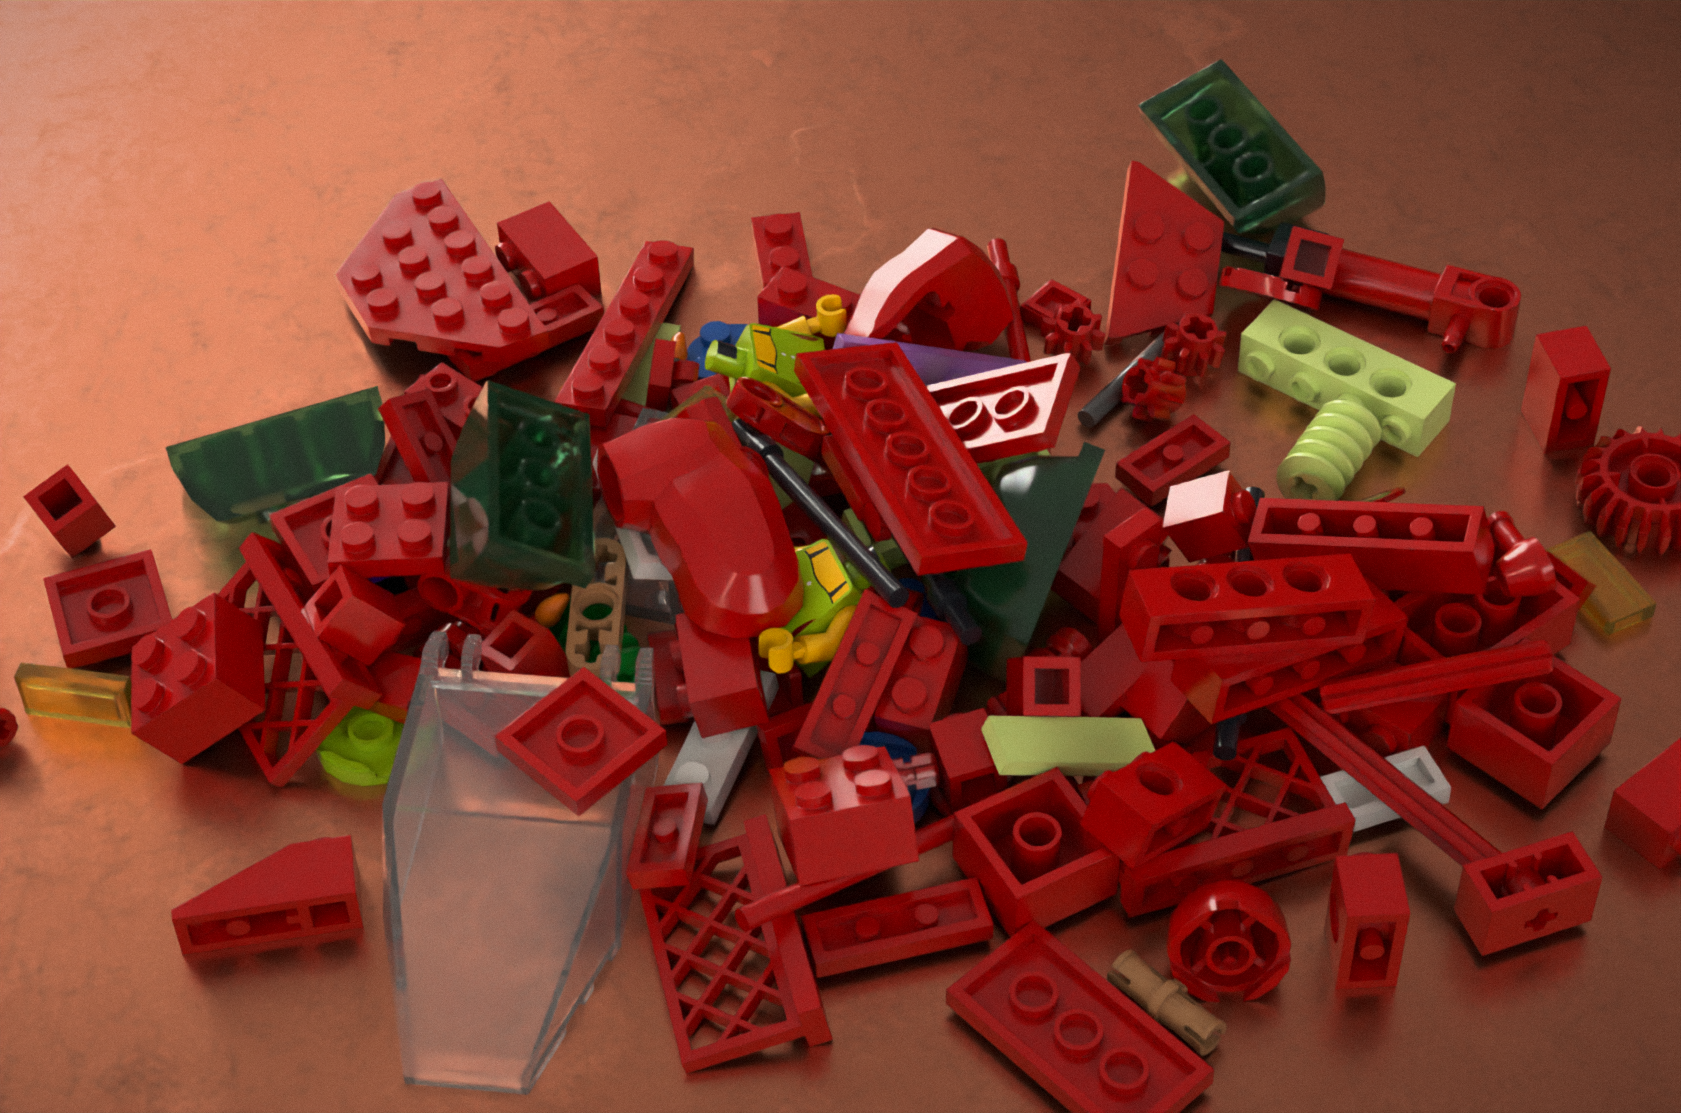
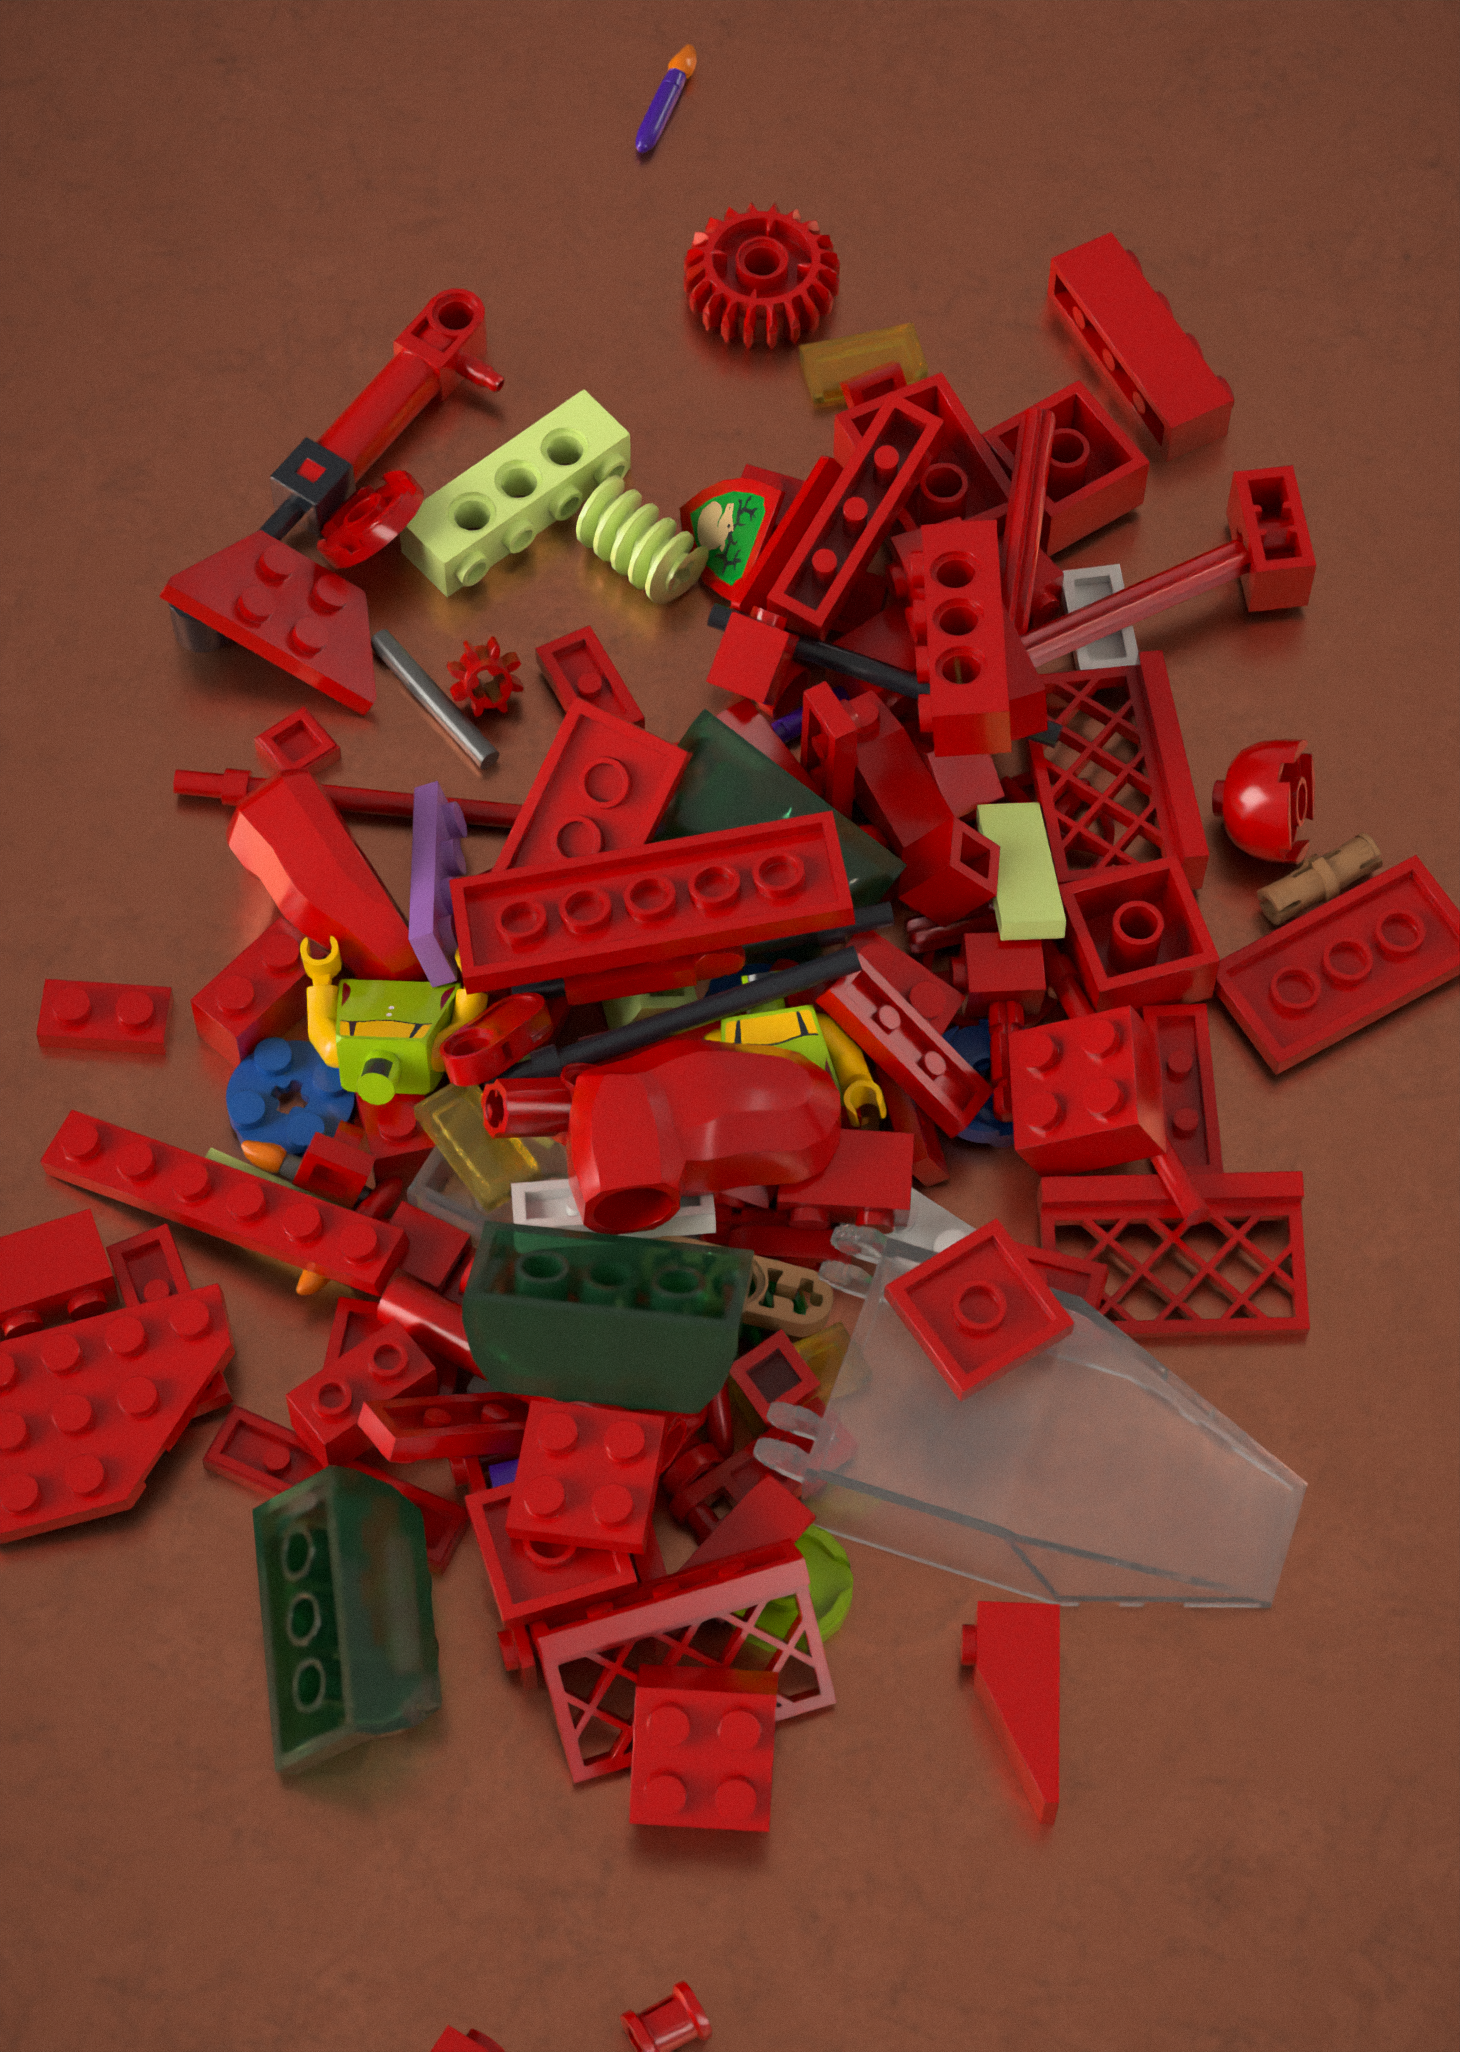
camera: 80 degrees left, 15 degrees up
clear yellow tile [14,662,131,728] -> none
red brick [23,464,116,559] -> none
red plate [43,549,172,670] -> none
red brick [305,564,406,667] -> none
red gear [1040,302,1106,365] -> none
red brick [1080,742,1227,869] -> none
clear green windscreen [1138,59,1326,234] -> none
red gear [1161,313,1226,377] -> none
red brick [1279,226,1344,291] -> none
red brick [1324,852,1411,990] -> none
red bar [1487,511,1557,597] -> none
red brick [1521,326,1611,454] -> none

